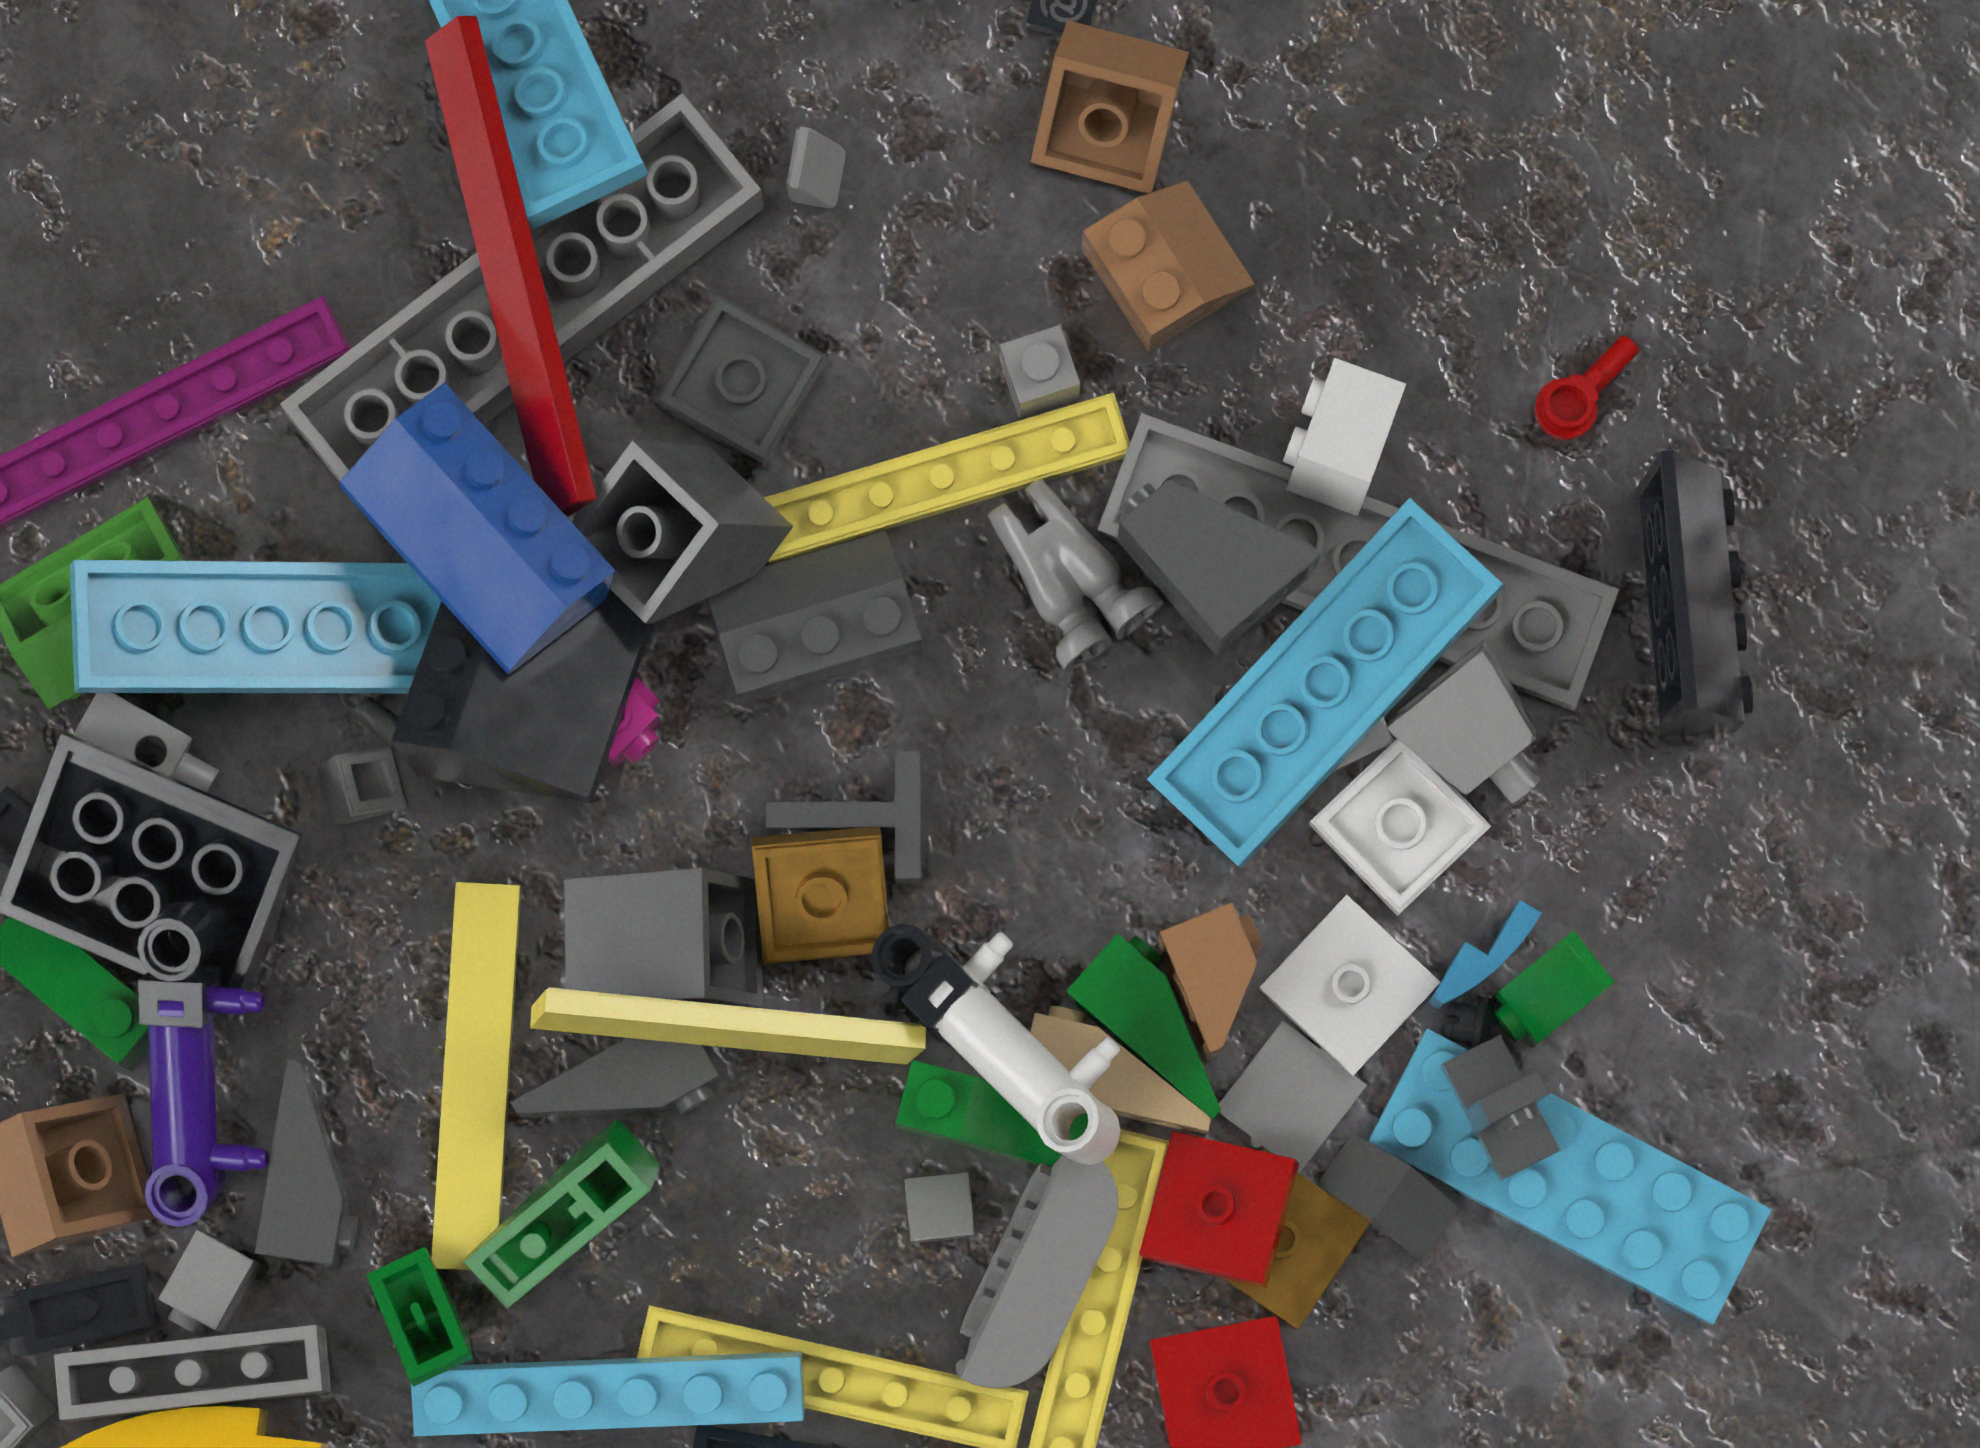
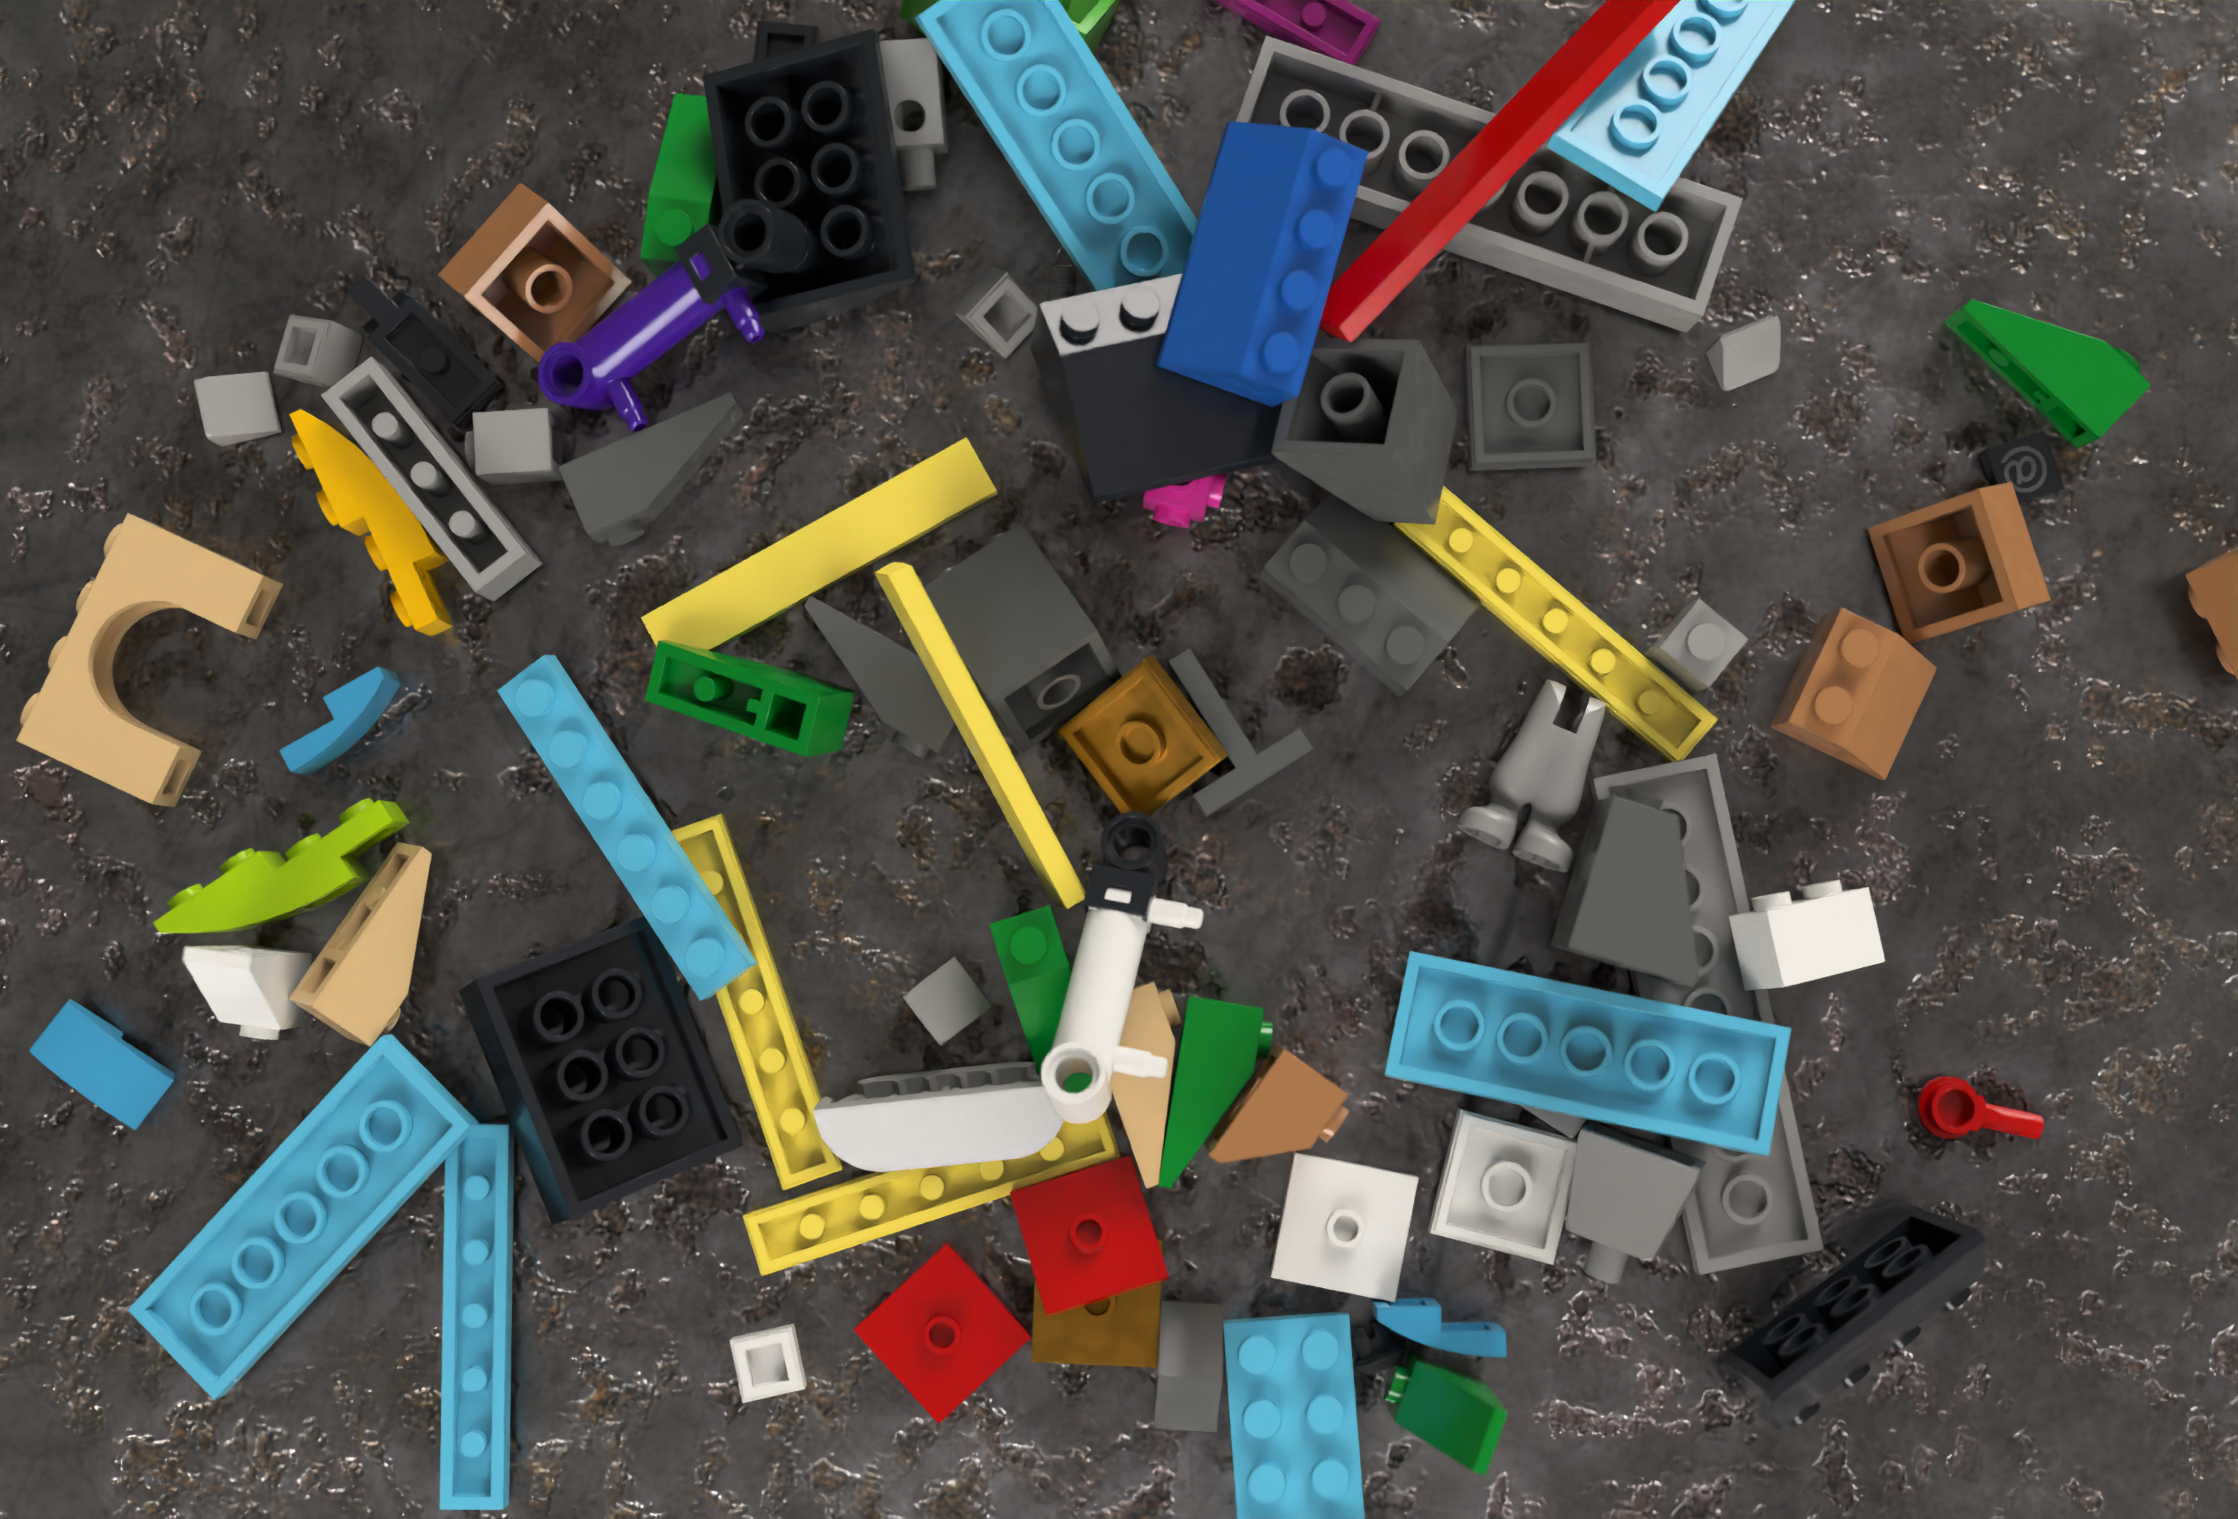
camera: 60 degrees right, 5 degrees up
green slope [366,1247,473,1387] -> none
light grey piece [1219,1021,1367,1174] -> none
dark grey bracket [1441,1035,1560,1181] -> none

